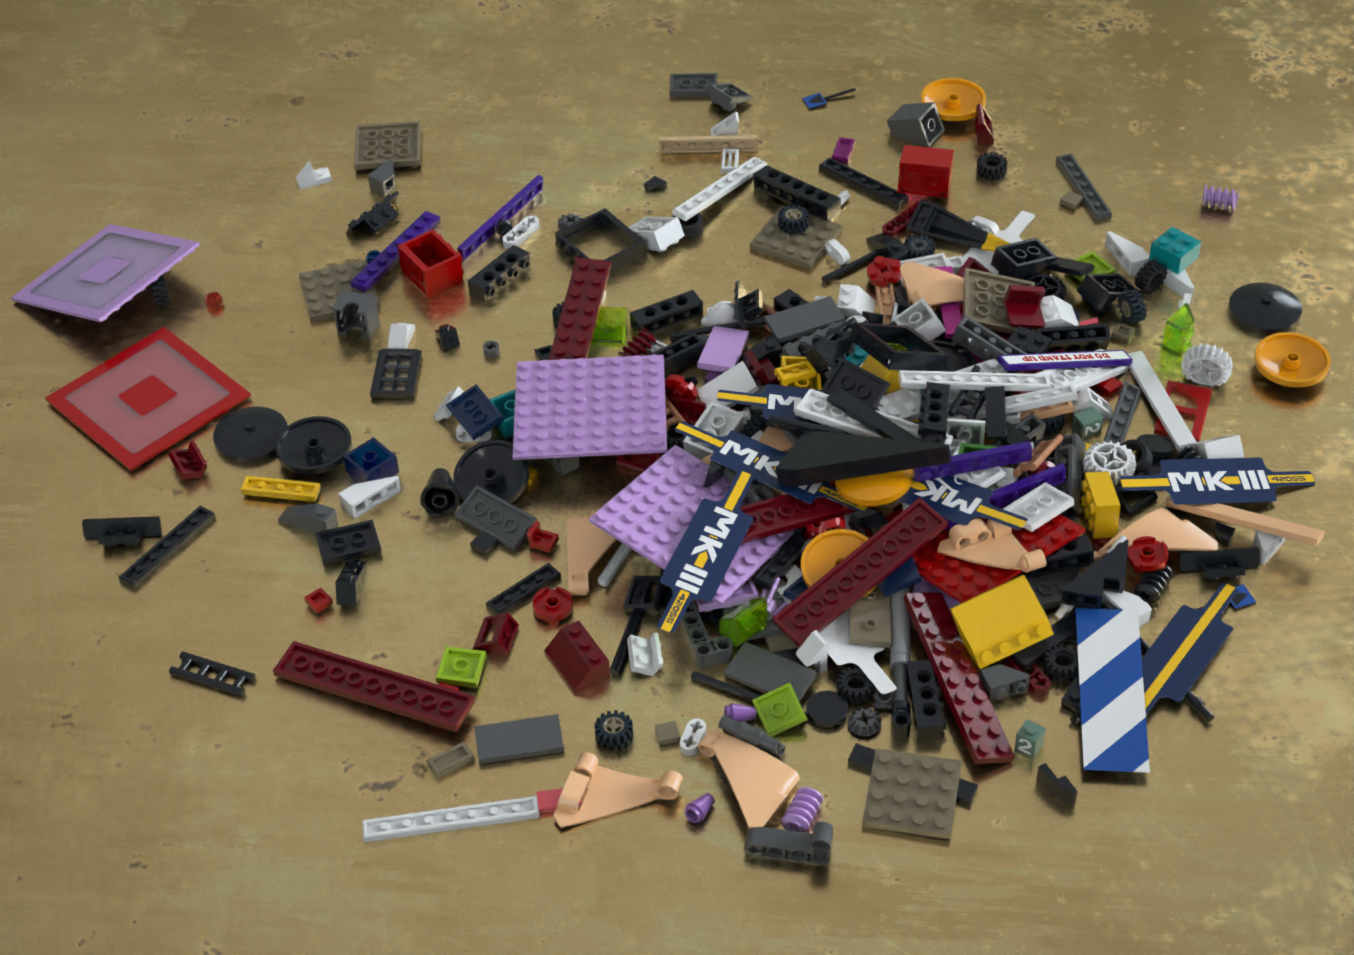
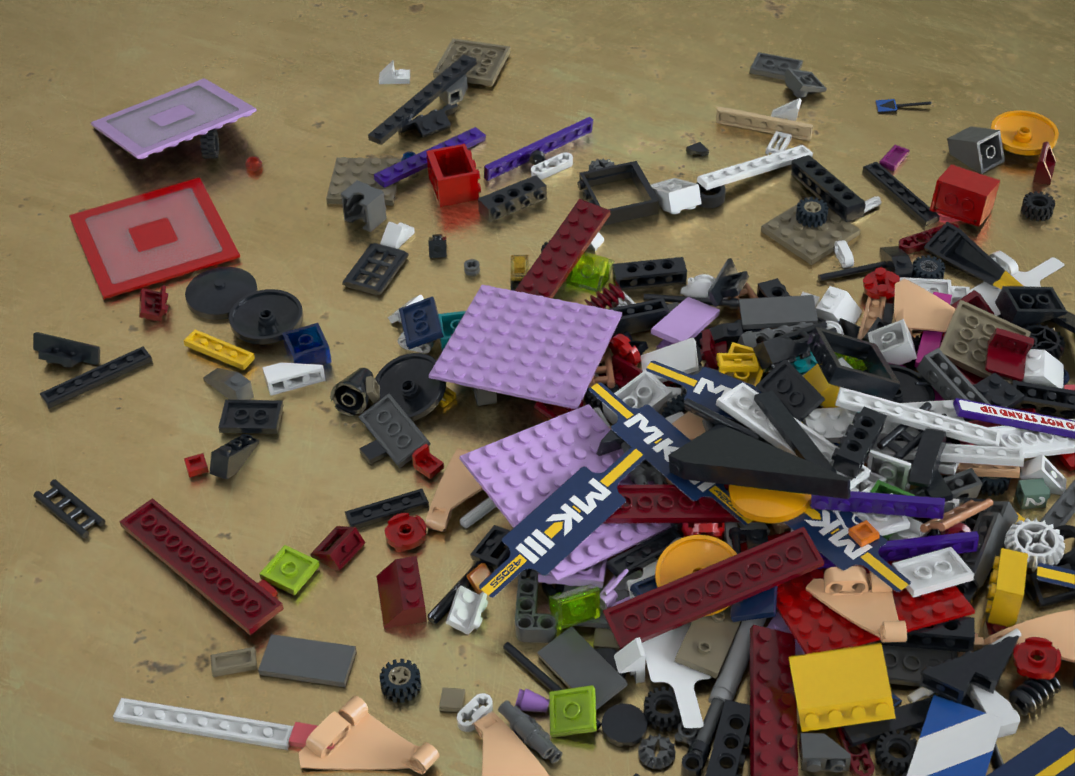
camera: 20 degrees right, 0 degrees up
none -> dark tan tile [366,376,380,403]
none -> black plate [368,55,477,145]
none -> orange tile [466,563,491,594]
none -> clear yellow slope [511,255,529,281]
none -> orange tile [848,520,880,547]

